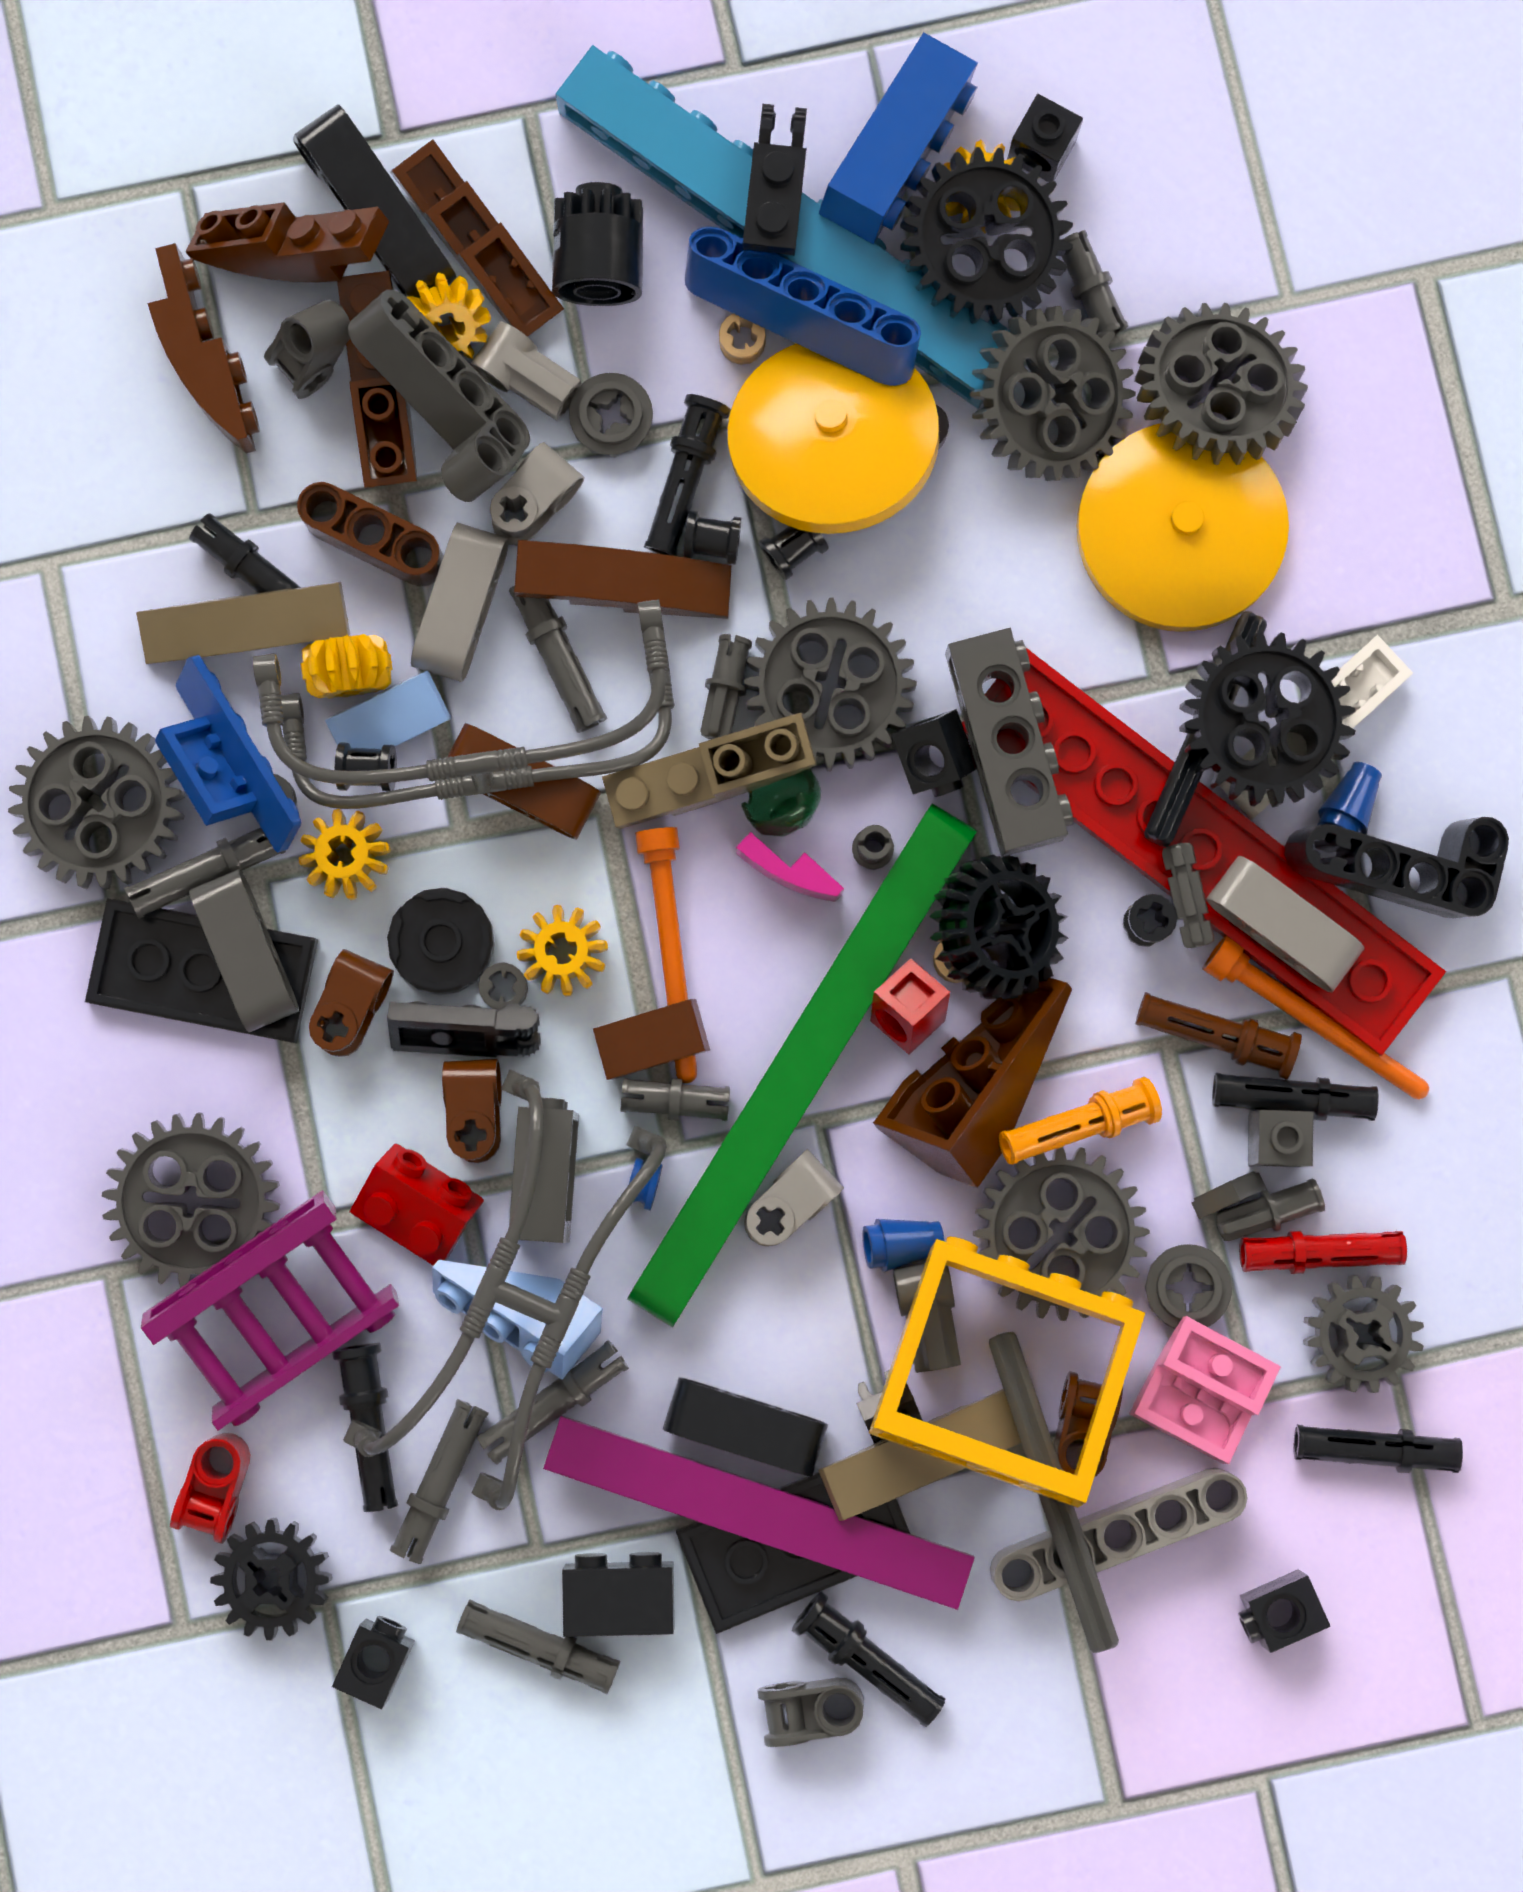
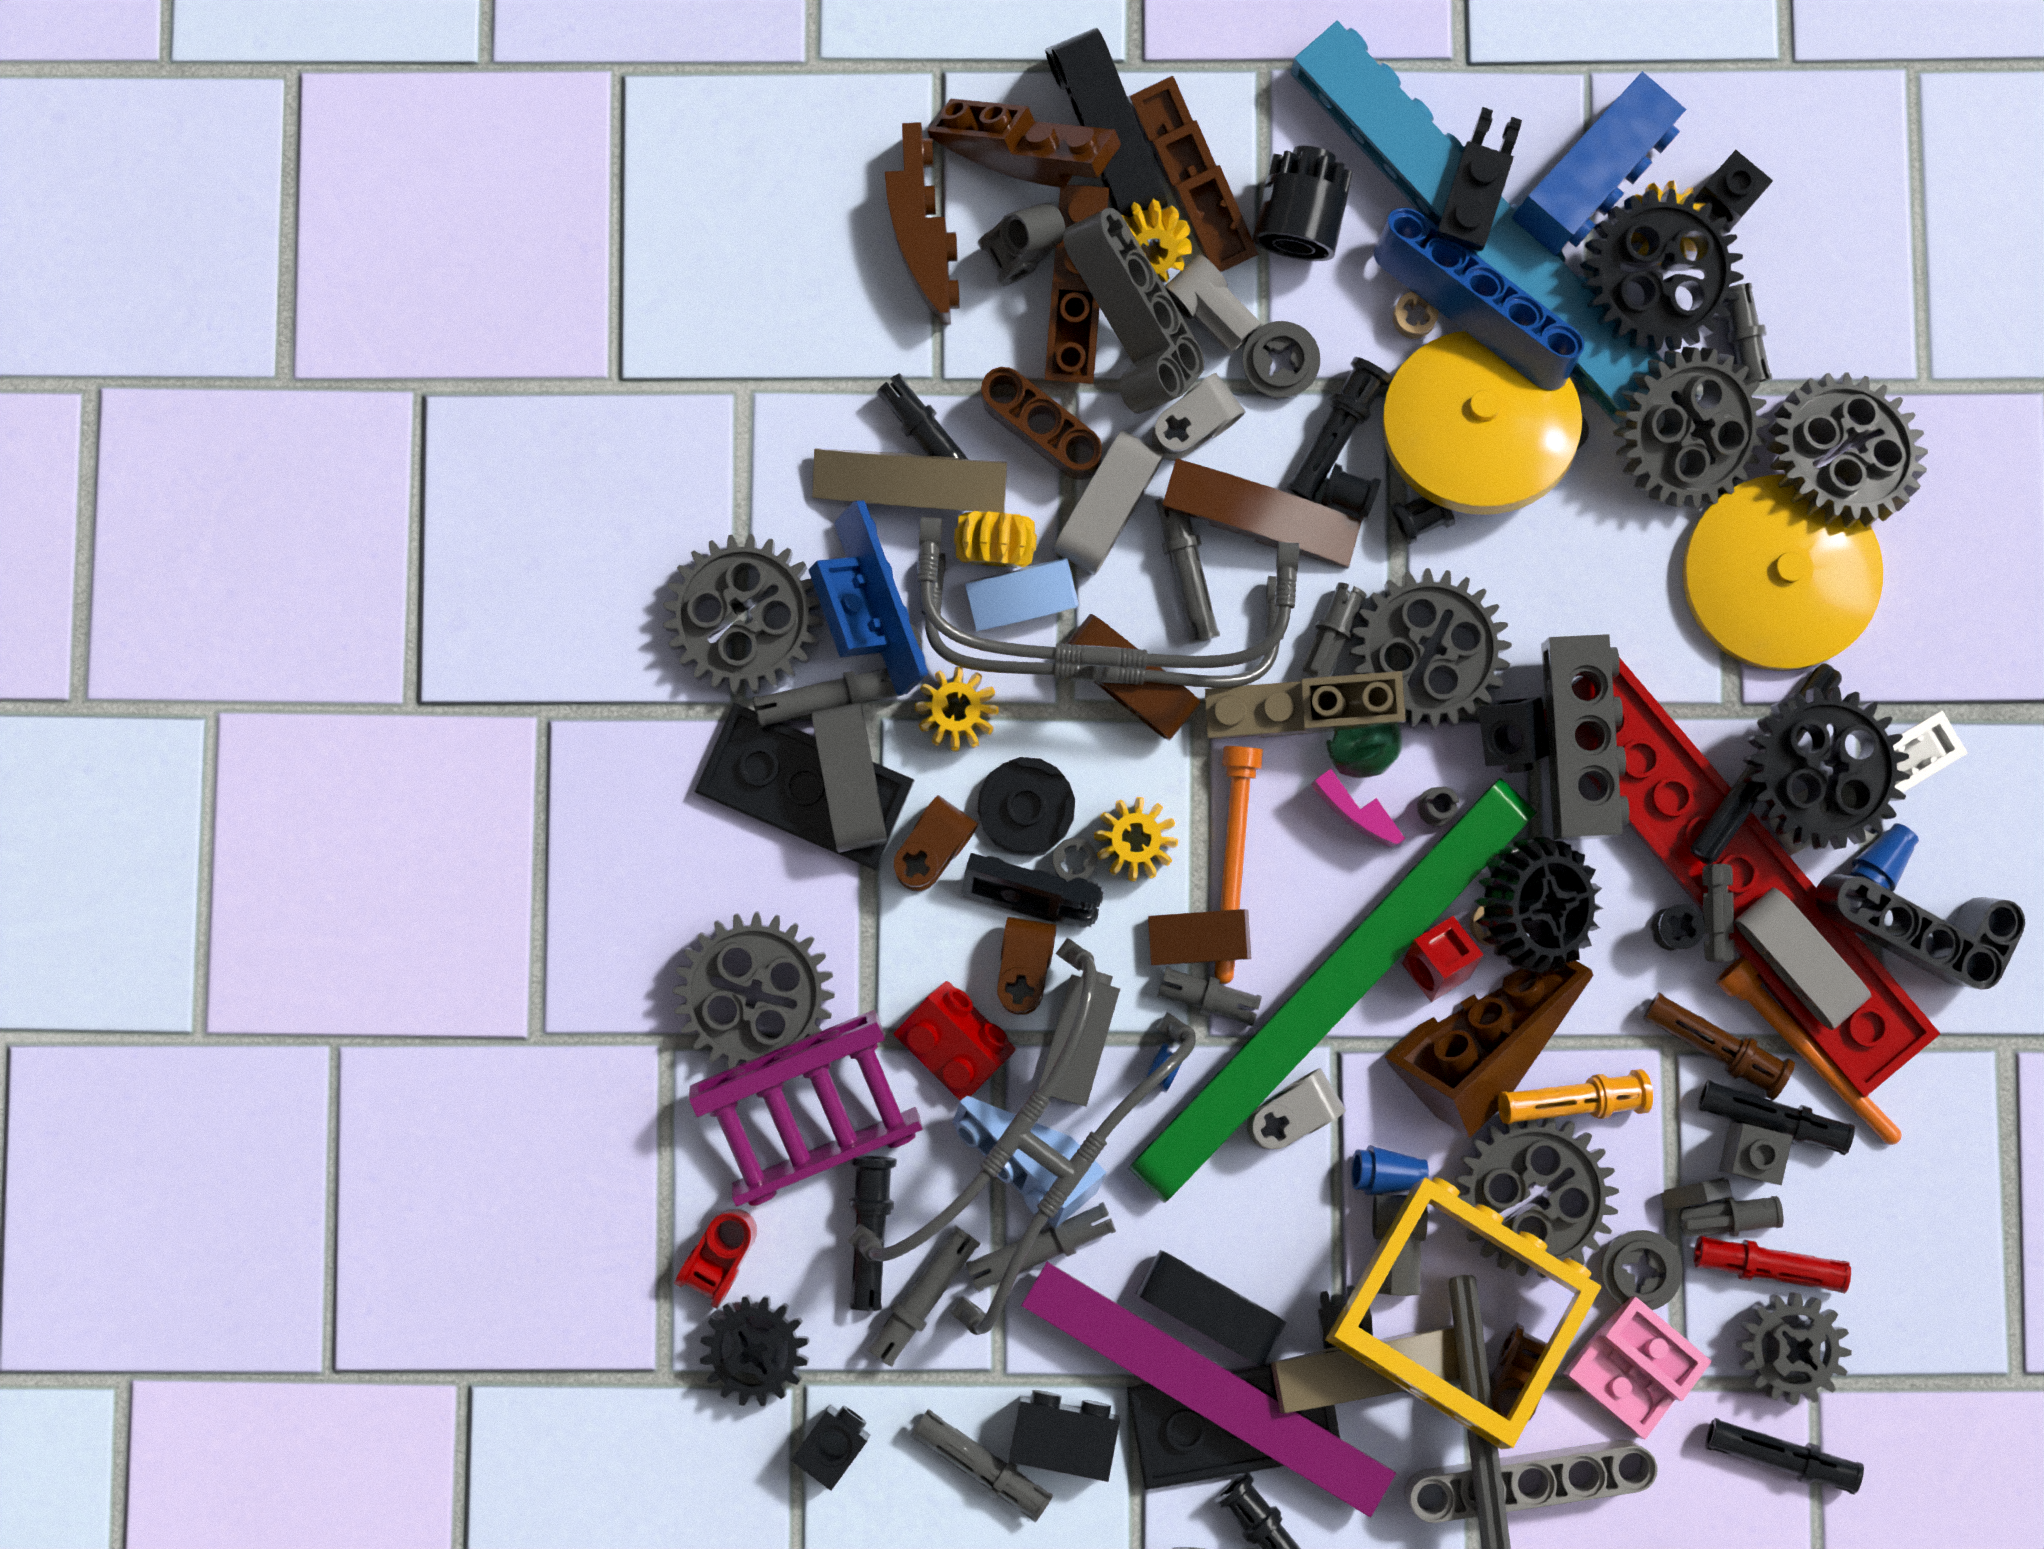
camera: 20 degrees right, 0 degrees up
black bush [334,742,397,791] -> none

